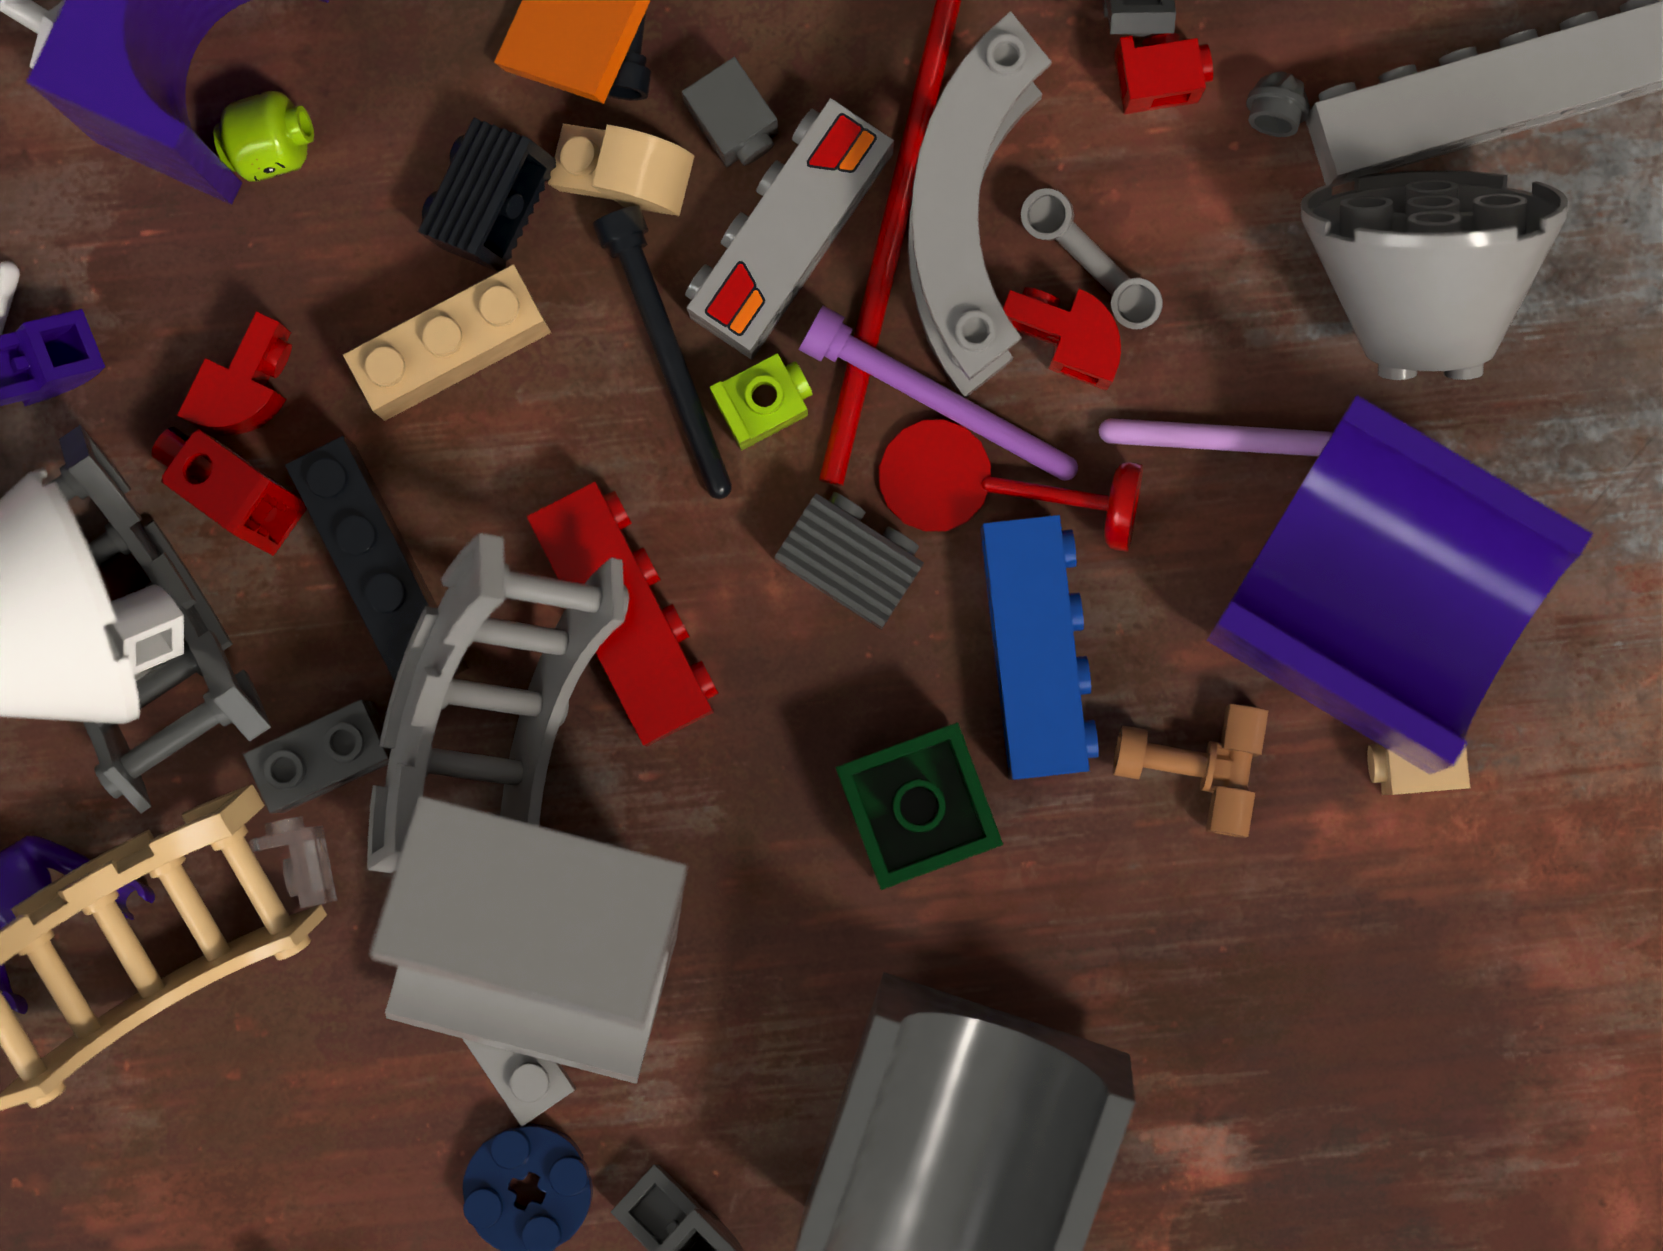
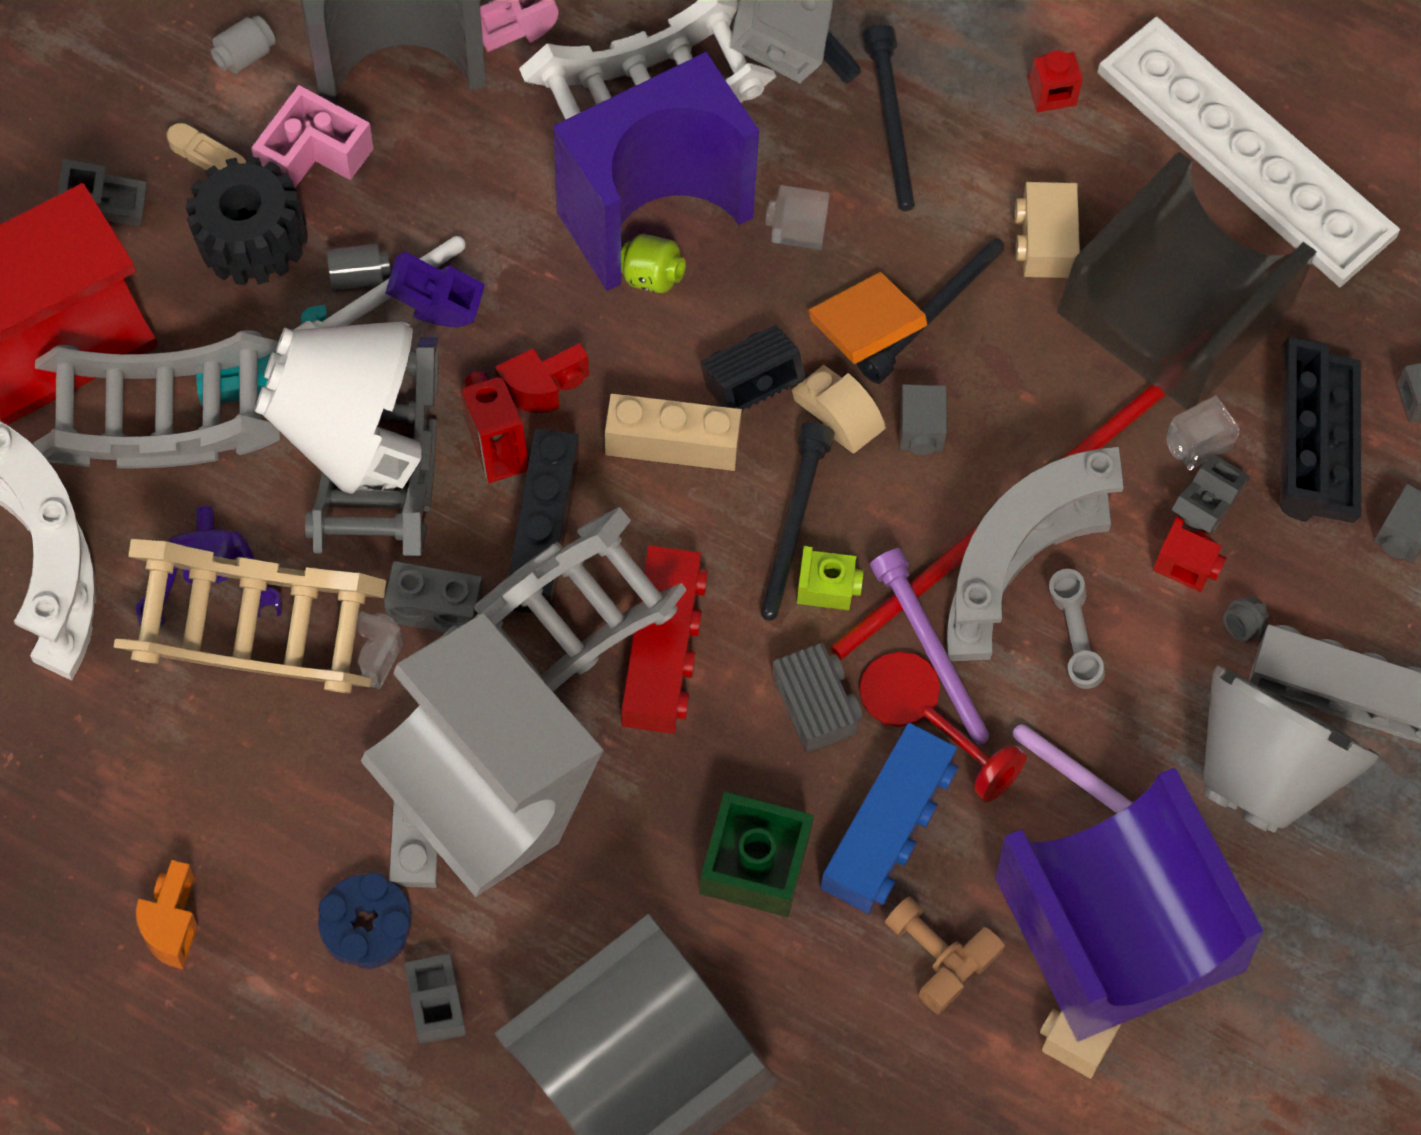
camera: 30 degrees right, 20 degrees down
light grey brick [685,98,894,360] -> none
red brick [1003,287,1121,391] -> none

